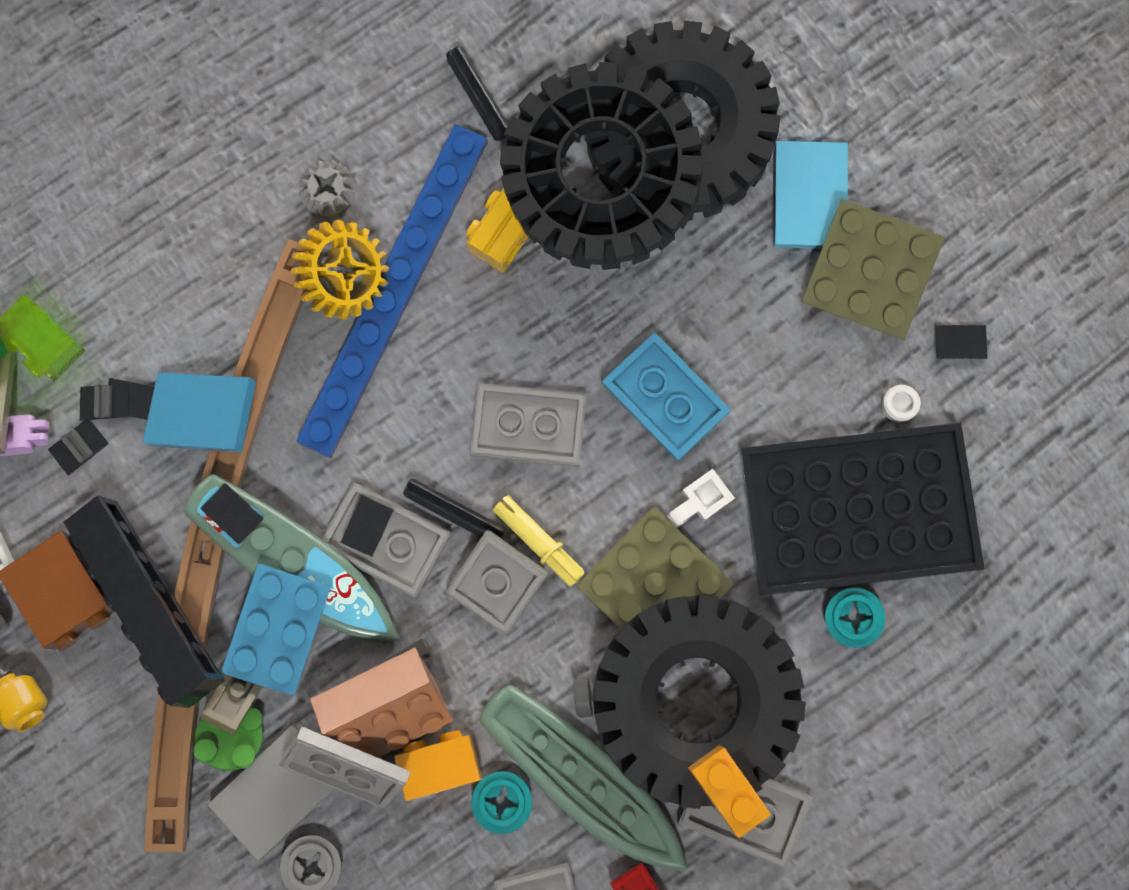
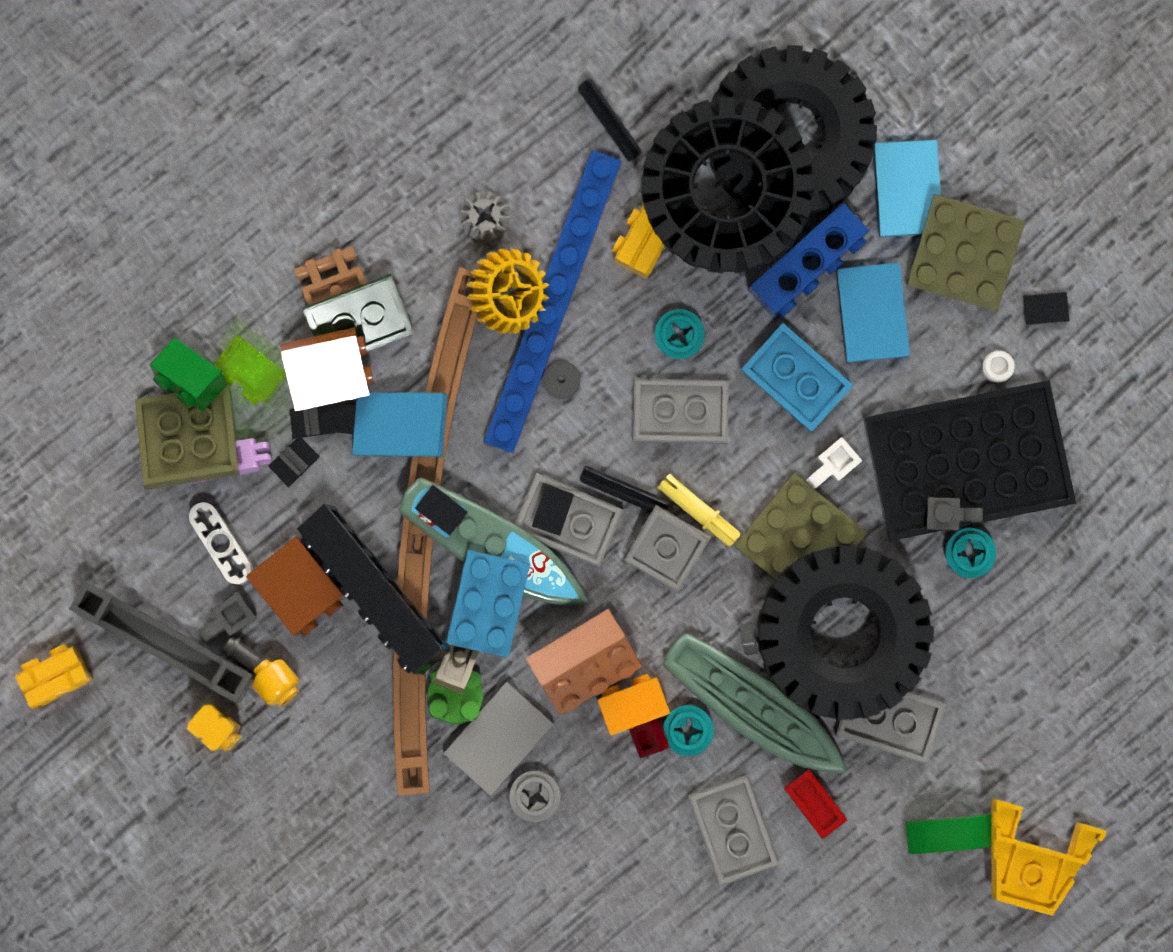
camera: 10 degrees left, 5 degrees up
light grey tile [279,726,410,809] -> none
light orange brick [688,745,771,838] -> none
none -> brick [280,328,374,411]
none -> medium nougat plate [294,247,367,305]
none -> tile [303,274,414,351]
none -> dark grey wheel [543,361,580,399]
none -> dark red plate [629,718,670,759]
none -> teal gear [654,309,705,360]
none -> blue brick [748,203,869,318]
none -> dark azure tile [836,263,910,363]
none -> dark grey plate [926,497,983,531]

